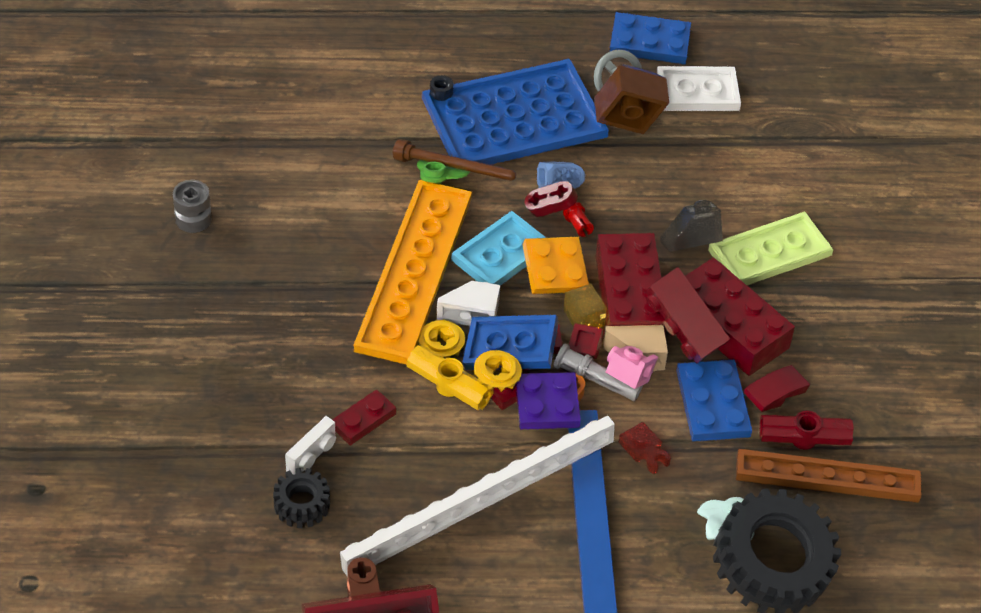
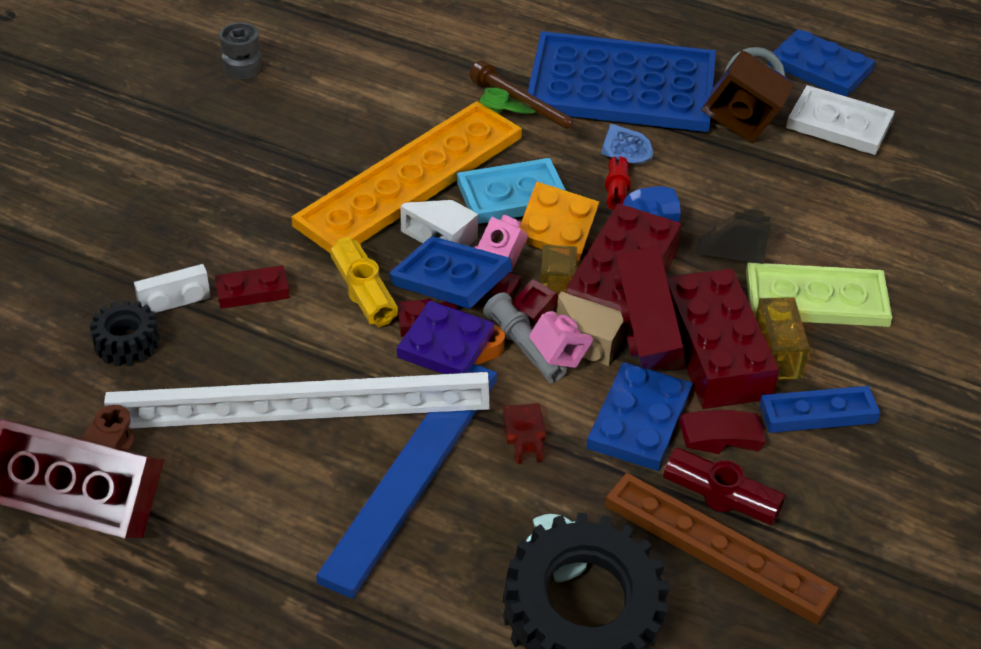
camera: 30 degrees right, 5 degrees down
yellow gear [419,320,465,358] -> none
black axle [430,75,454,101] -> none
yellow gear [474,350,522,392] -> none
dark red beam [524,181,578,217] -> none
none -> bright pink brick [474,215,529,272]
none -> blue rock [622,186,681,222]
none -> clear yellow brick [755,297,810,380]
none -> blue plate [759,386,880,433]

